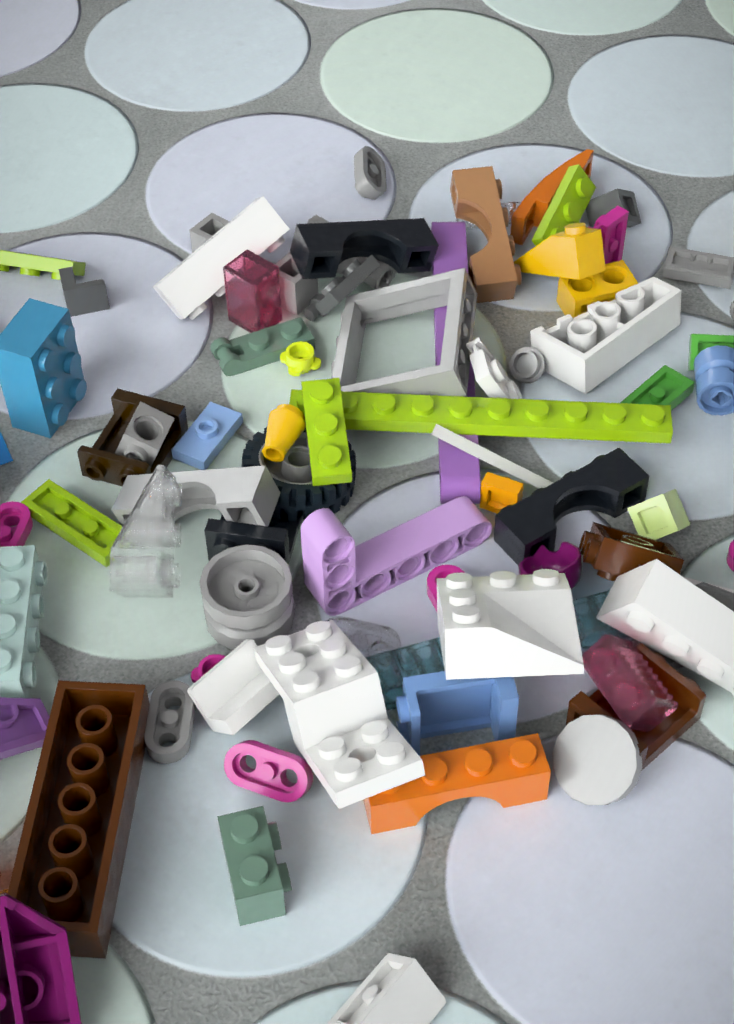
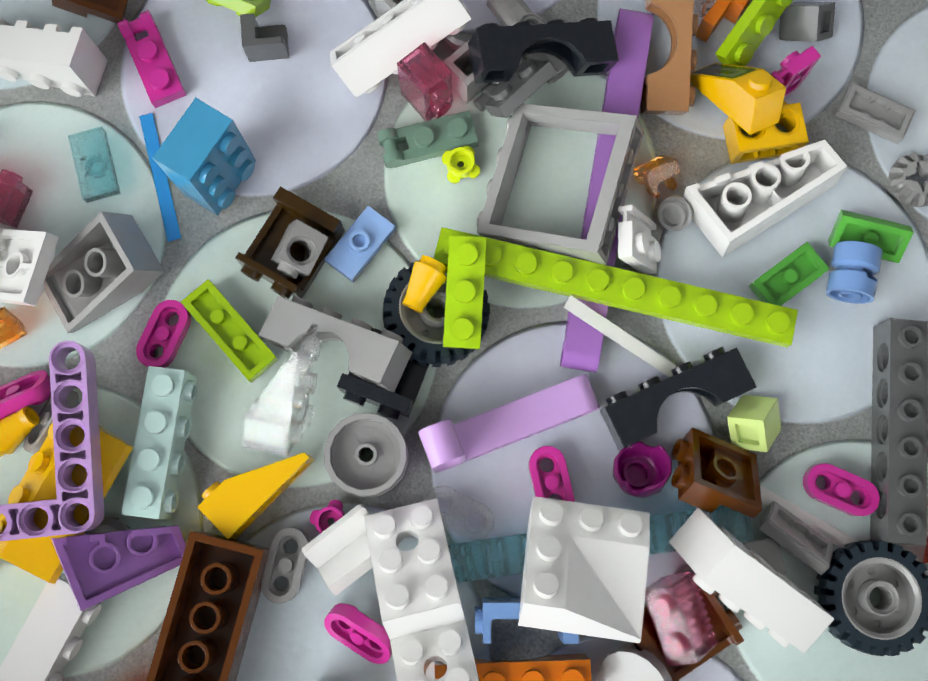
camera: 10 degrees right, 30 degrees up
light orange plate [480,472,524,514] -> none
none -> yellow slope [197,453,315,539]
none -> clear orange tile [633,155,681,198]

